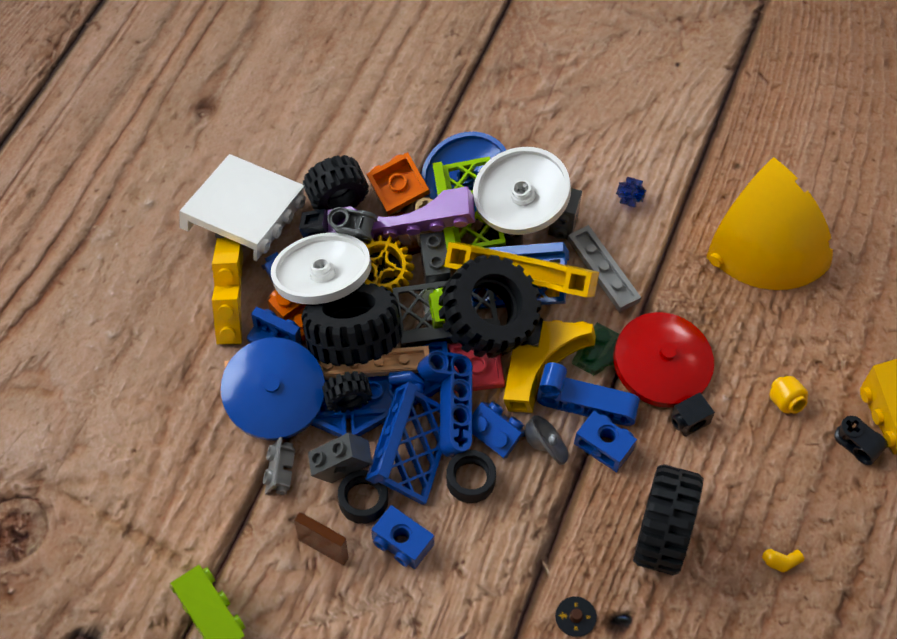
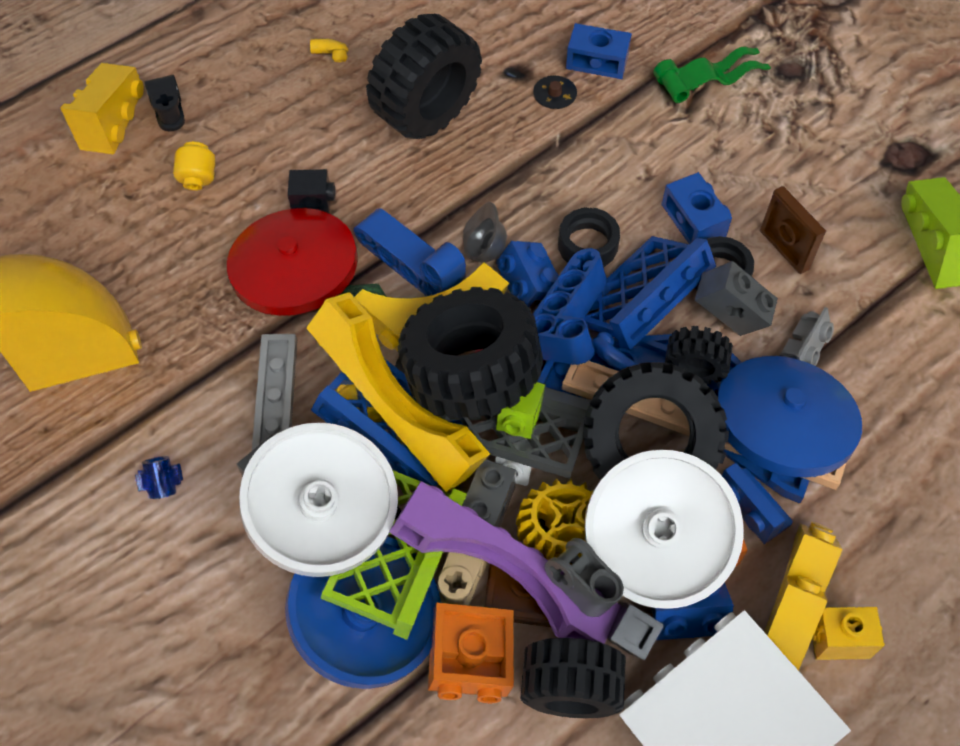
camera: 150 degrees left, 0 degrees up
blue brick [574,411,637,473] -> none
none -> yellow head [812,607,884,660]

